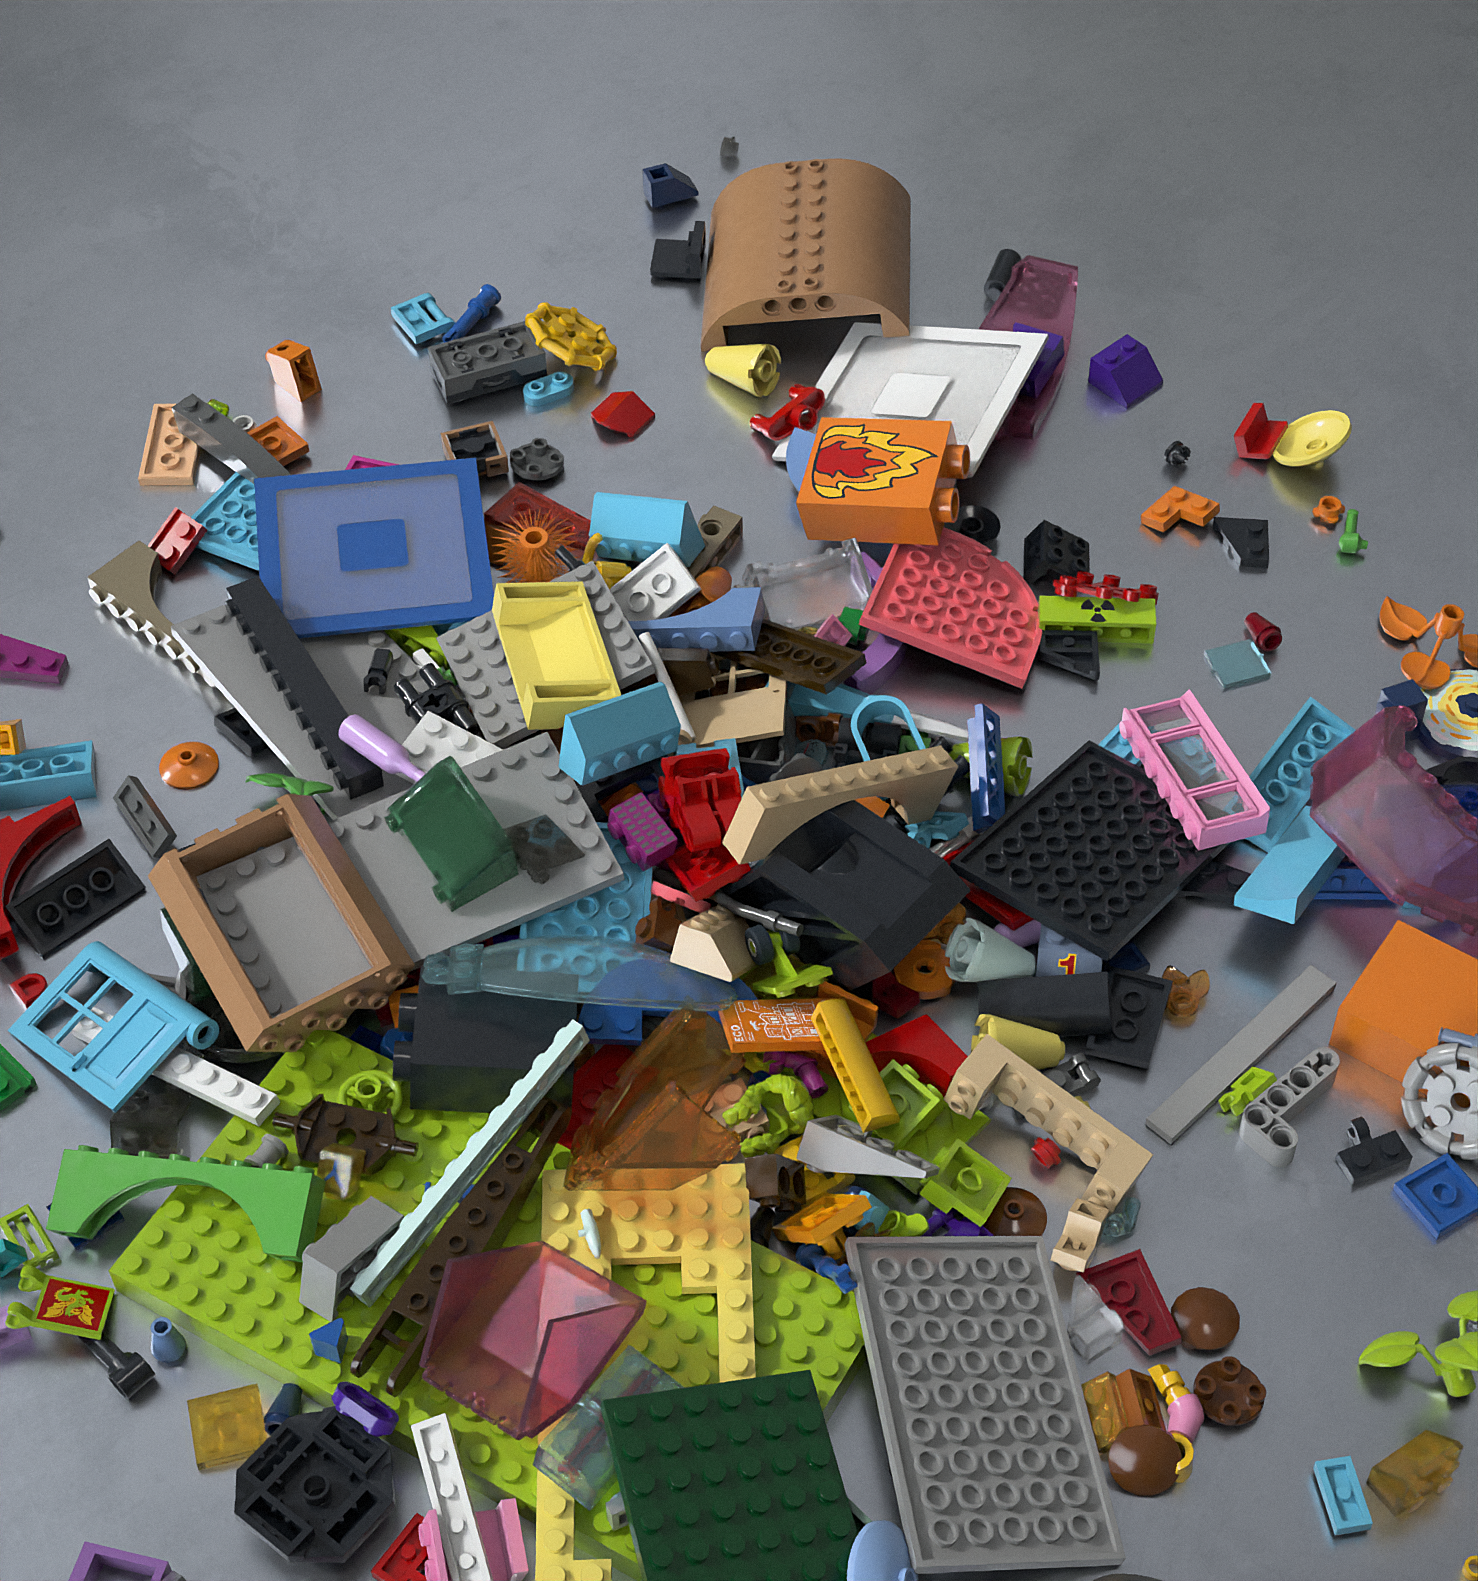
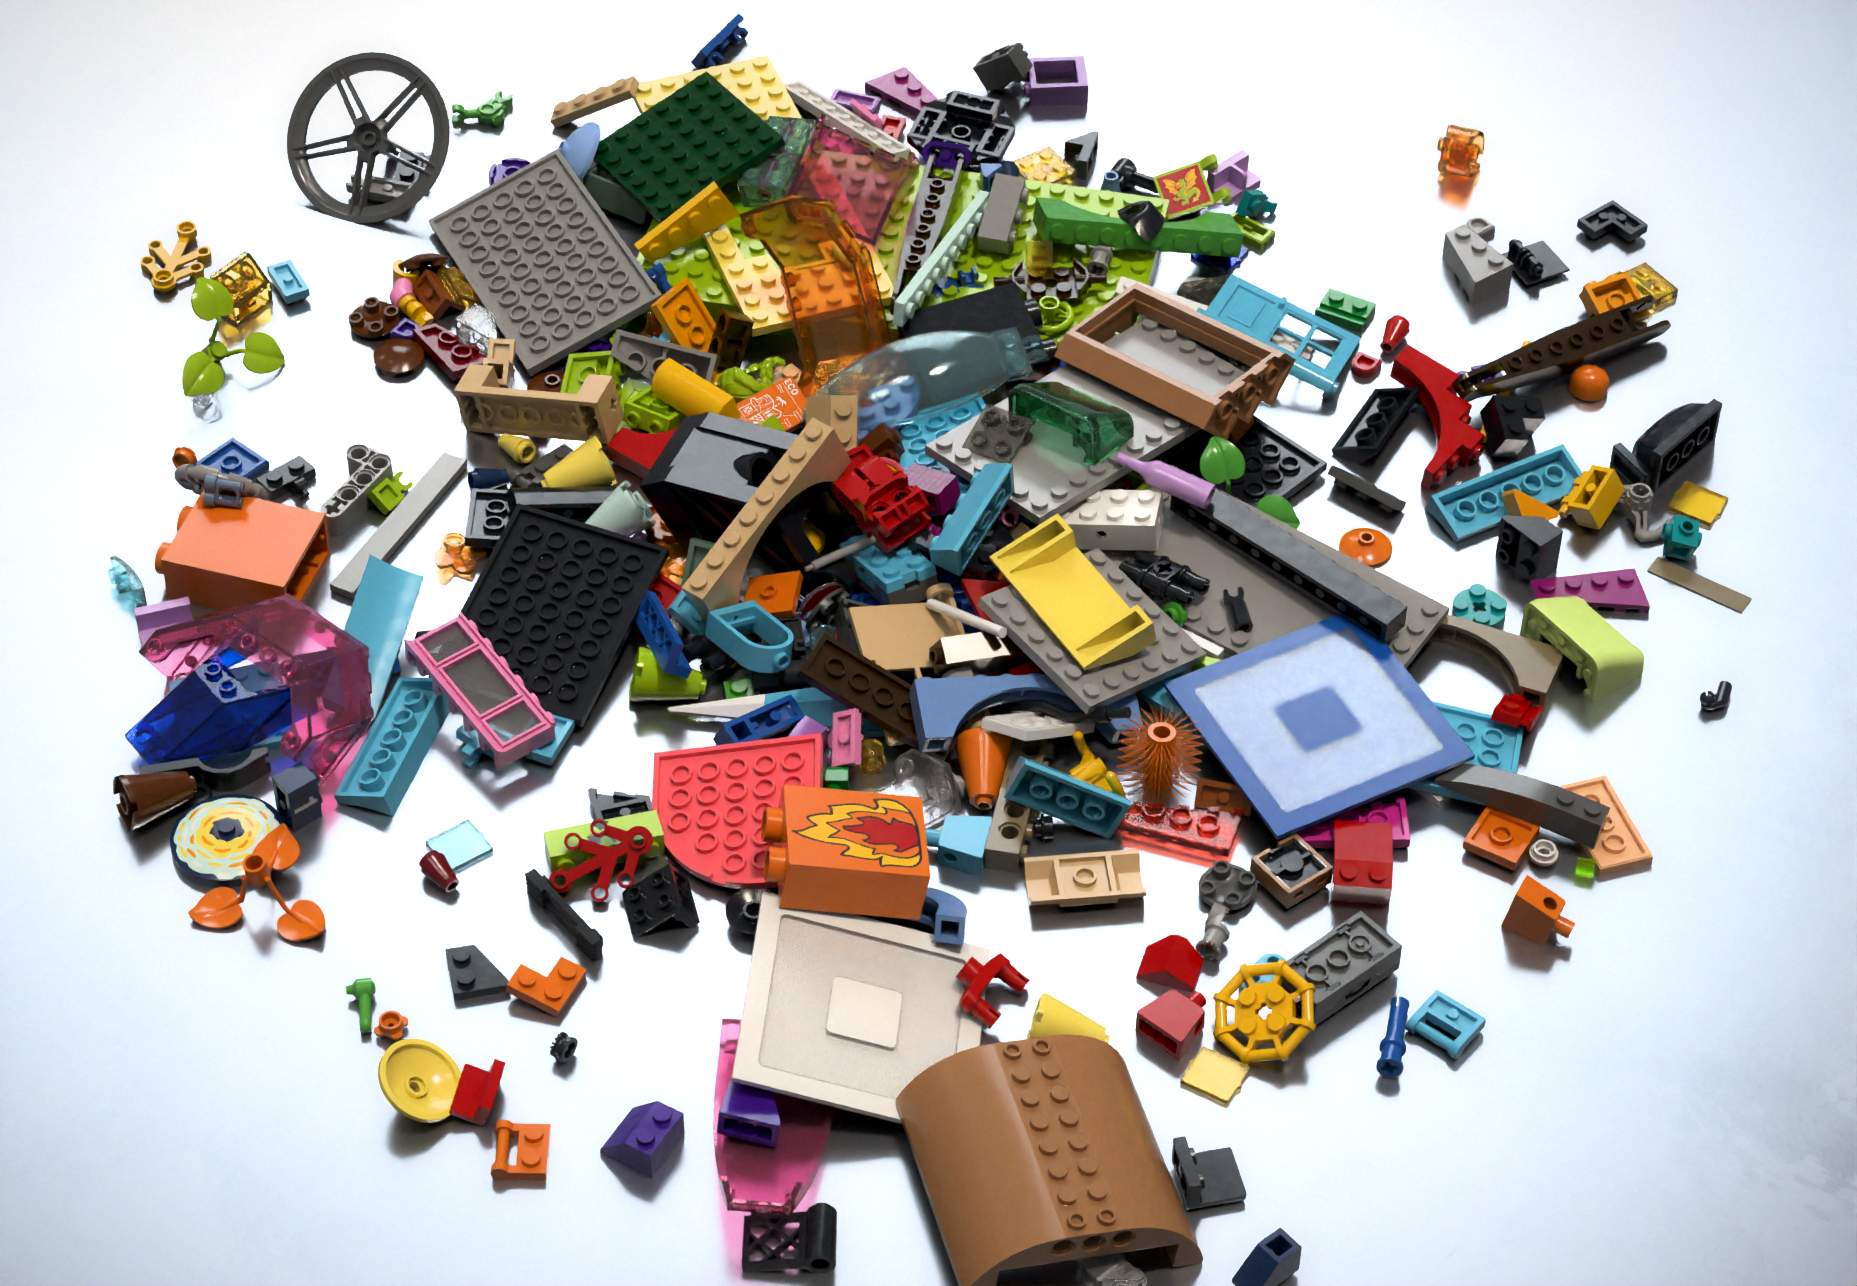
camera: 160 degrees right, 5 degrees down
none -> dark purple tile [390,318,420,342]
none -> dark blue cone [468,468,509,491]
none -> orange plate [490,1119,551,1181]
none -> black container [525,868,604,964]
none -> yellow wing [634,181,740,264]
none -> blue slope [713,694,805,745]
none -> medium azure torso [925,815,993,877]
none -> tan piece [1023,849,1147,907]
none -> black slope [1064,131,1099,181]
none -> black piece [1118,201,1165,242]
none -> torso [1135,990,1207,1061]
none -> clear yellow piece [1180,1046,1250,1104]
none -> light grey connector [1195,903,1230,961]
none -> red slope [1331,820,1393,904]
none -> plate [1452,584,1507,629]
none -> black slope [1495,515,1563,581]
none -> yellowish green windscreen [1520,596,1644,702]

